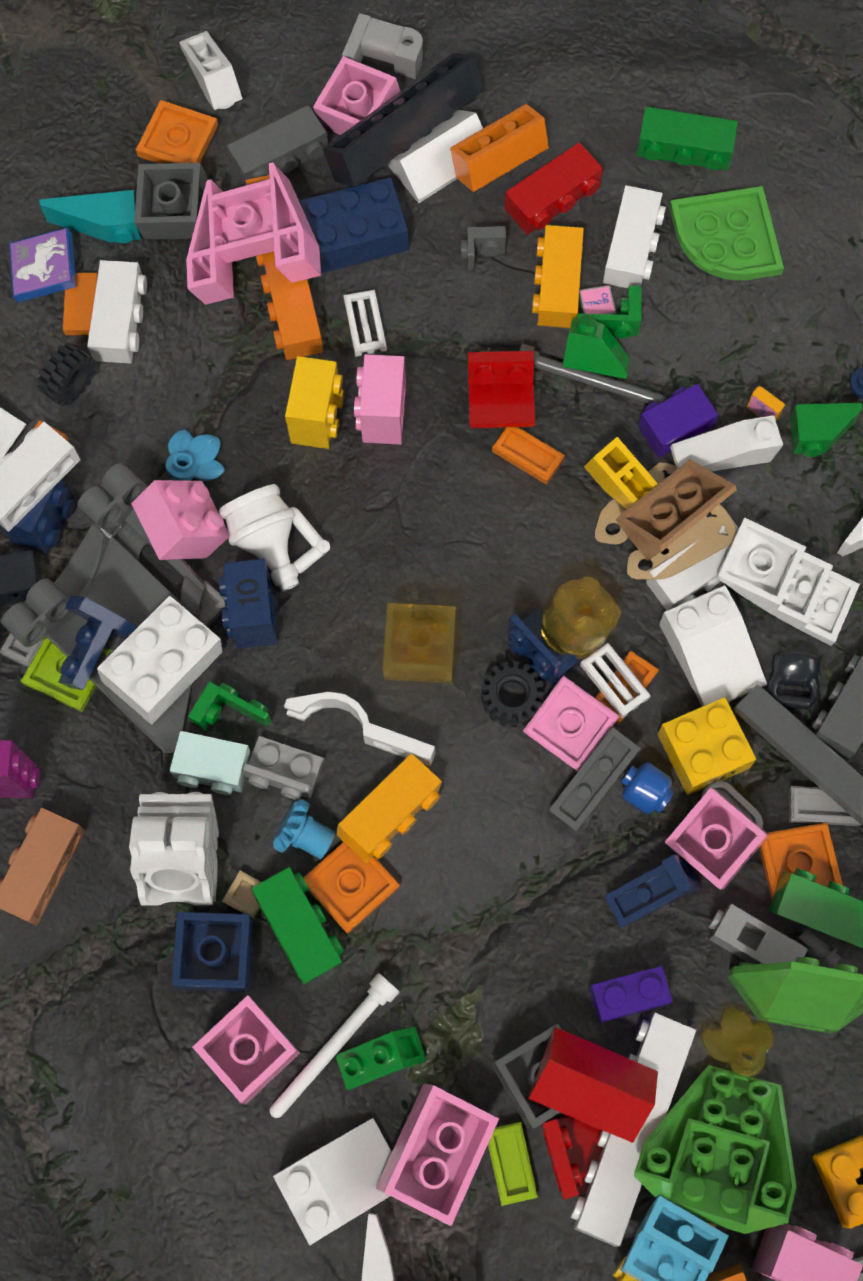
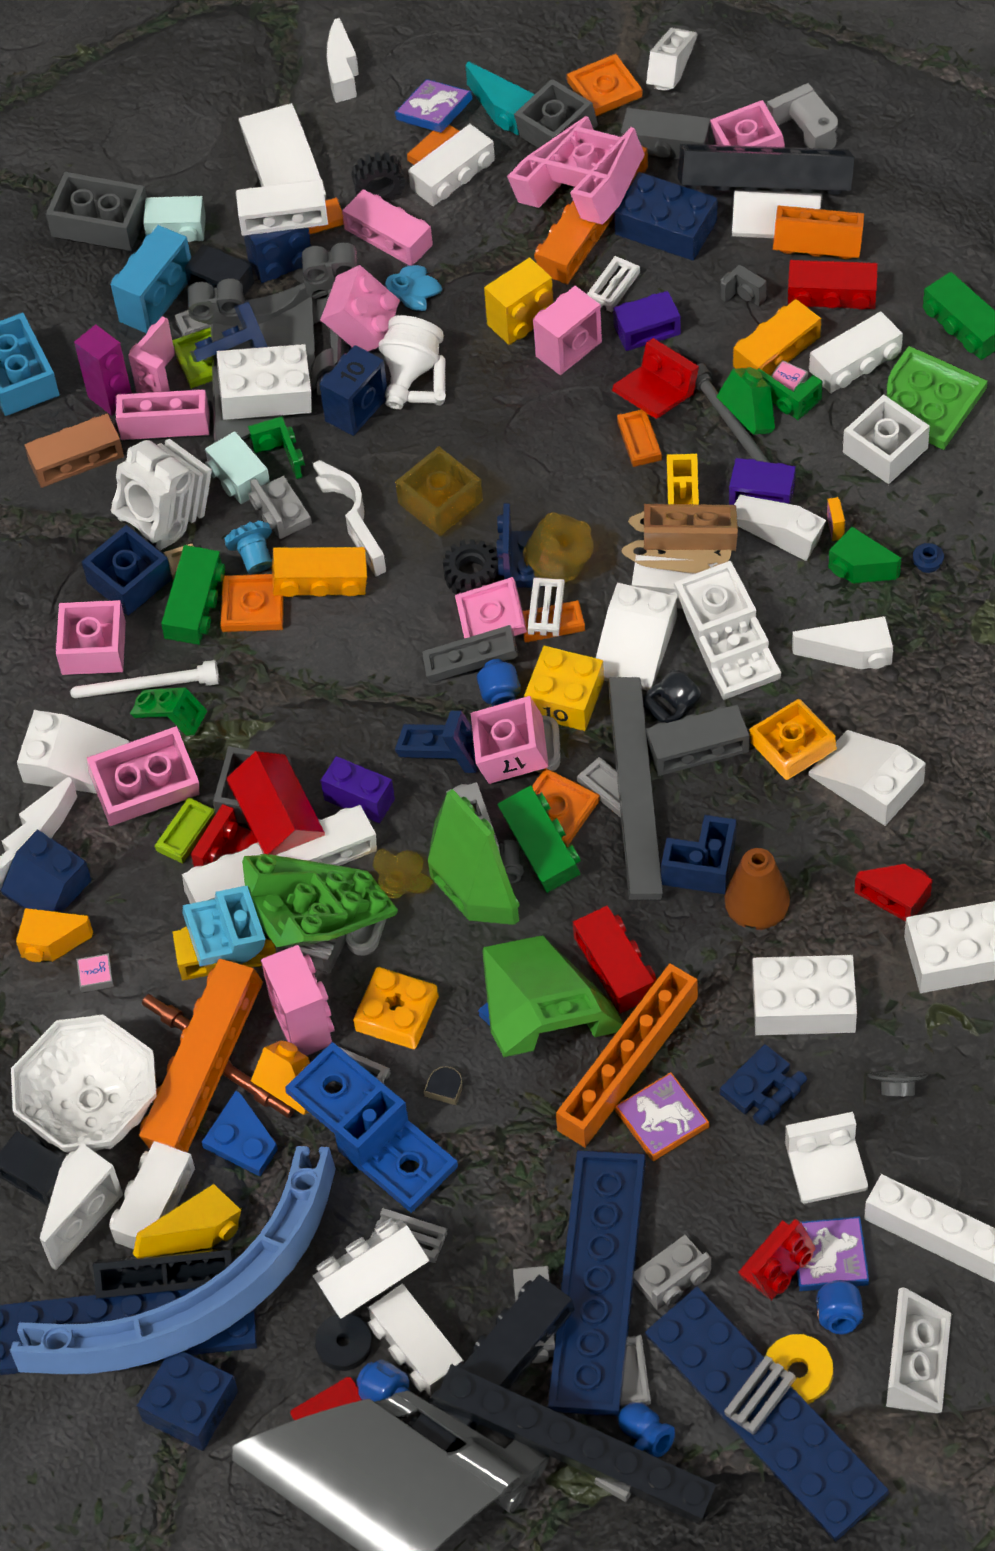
camera: 45 degrees right, 15 degrees down
none -> bright pink brick [116,389,210,440]
none -> bright pink bracket [128,316,175,393]
none -> bright pink brick [342,189,433,266]
none -> dark purple piece [613,291,681,351]
none -> white brick [843,394,930,484]

